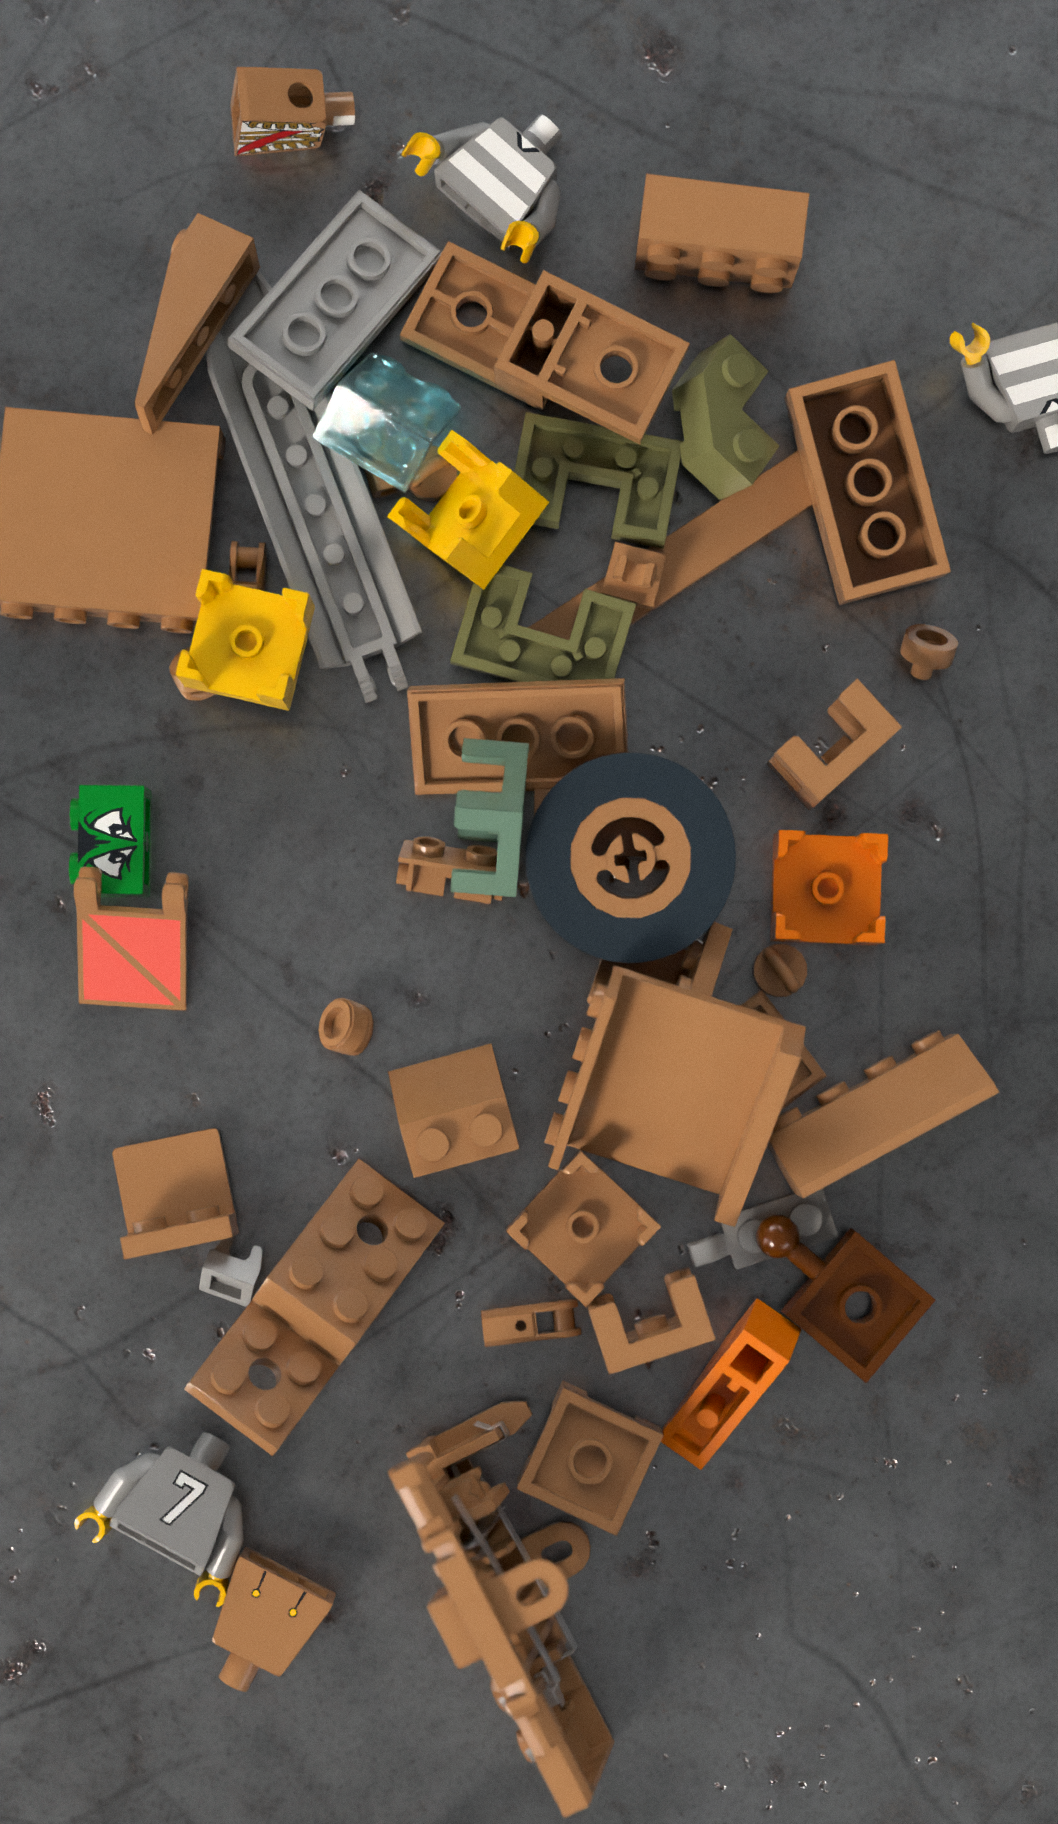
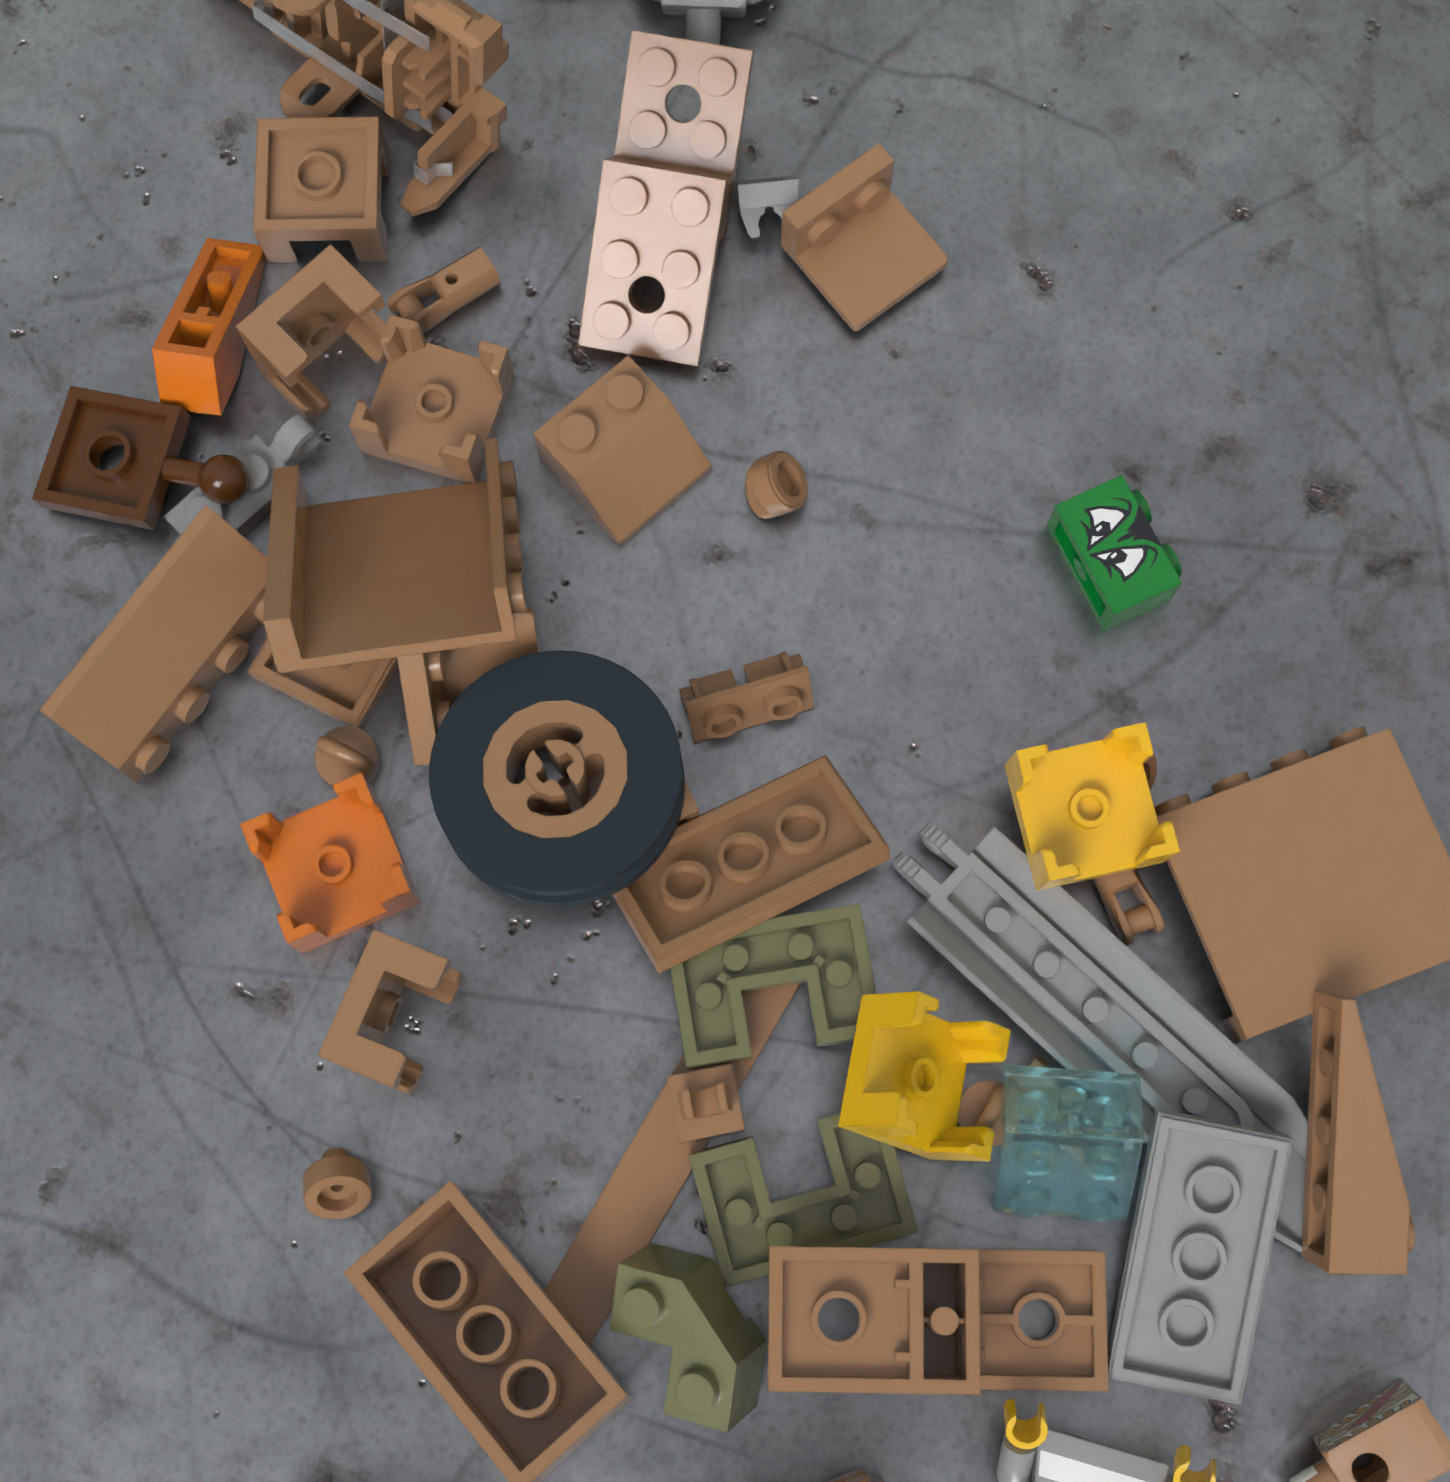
camera: 155 degrees right, 10 degrees down
flag [74,867,189,1011] -> none
sand green panel [451,738,529,897] -> none

